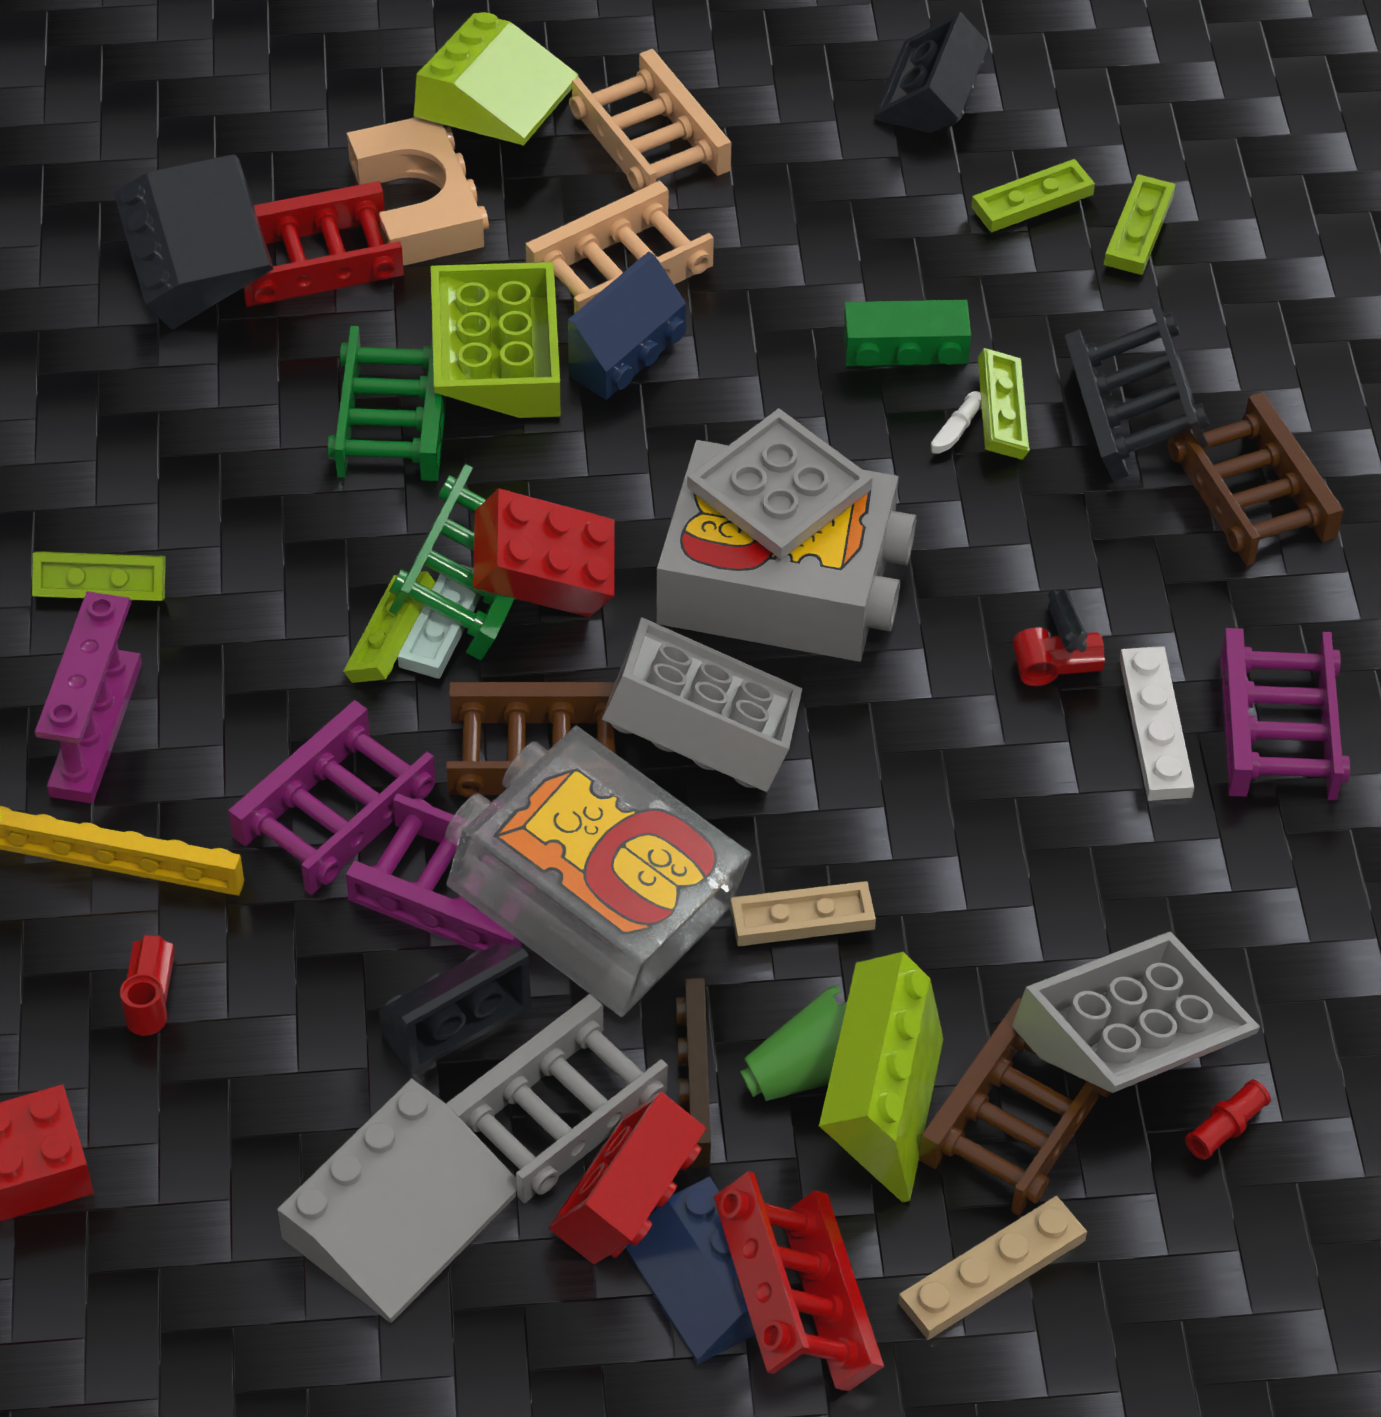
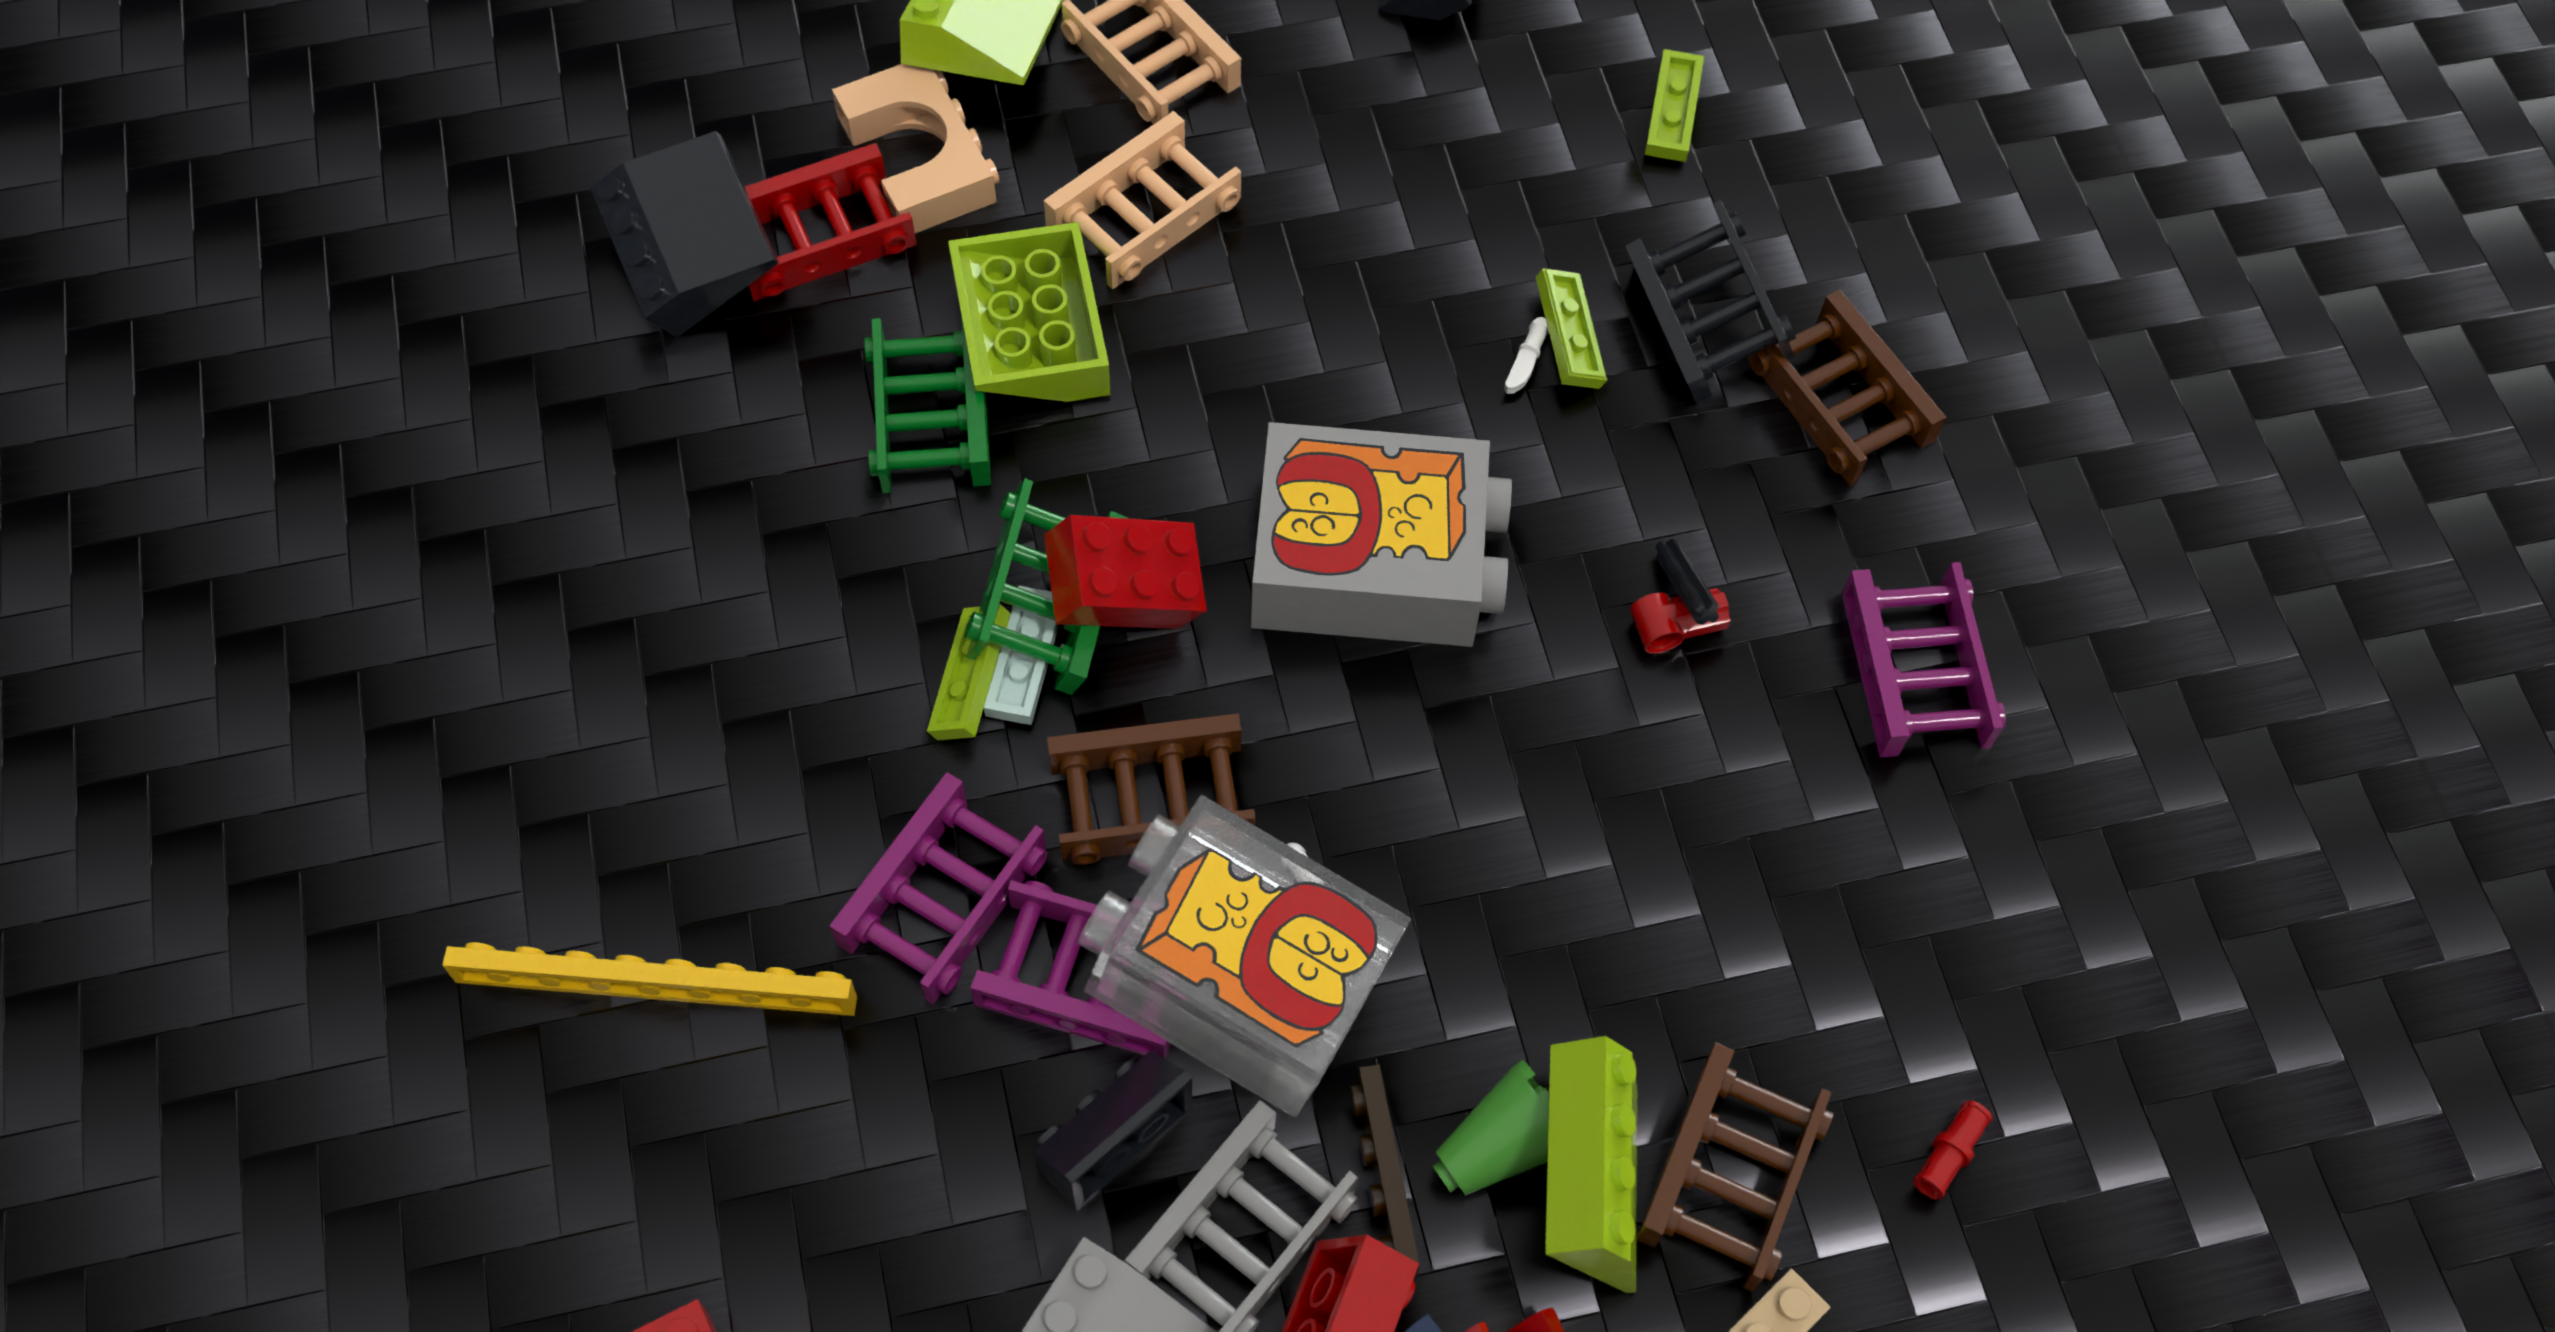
camera: 10 degrees left, 10 degrees up
lime plate [32,552,166,601] -> none
magenta fence [35,591,142,804] -> none
red piece [120,935,175,1036] -> none
dark blue slope [568,251,687,400] -> none
light grey slope [602,617,802,792] -> none
light grey plate [687,408,873,559] -> none
tan plate [730,881,876,946] -> none
green brick [843,300,971,366] -> none
lime plate [971,159,1095,232] -> none
light grey slope [1012,931,1260,1093] -> none
white plate [1119,647,1194,801] -> none

